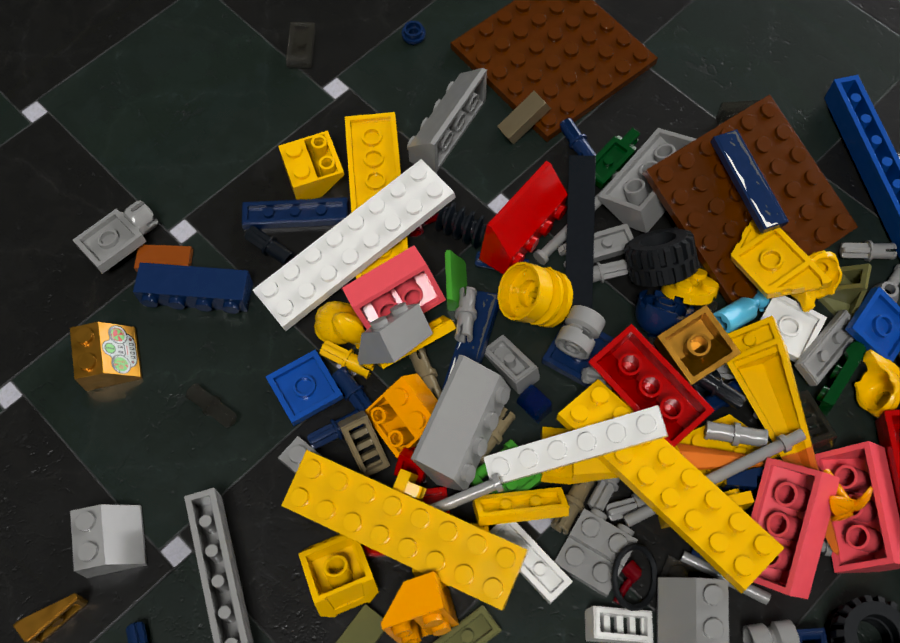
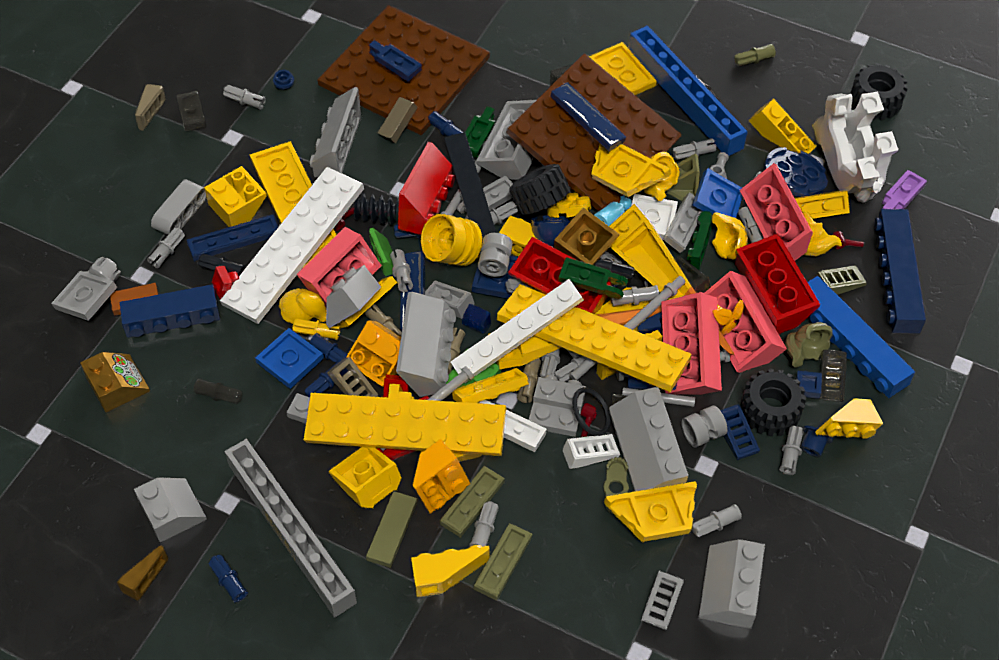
camera: 20 degrees left, 10 degrees down
none -> dark tan slope [135,84,166,130]
none -> light grey axle [147,227,185,268]
none -> light grey beam [151,180,206,235]
none -> red tile [212,266,240,299]
none -> light grey axle [223,85,266,110]
none -> dark blue hinge [369,40,422,82]
none -> yellow slope [499,216,537,257]
none -> dark green hinge [558,257,628,299]
none -> yellow tile [589,42,657,95]

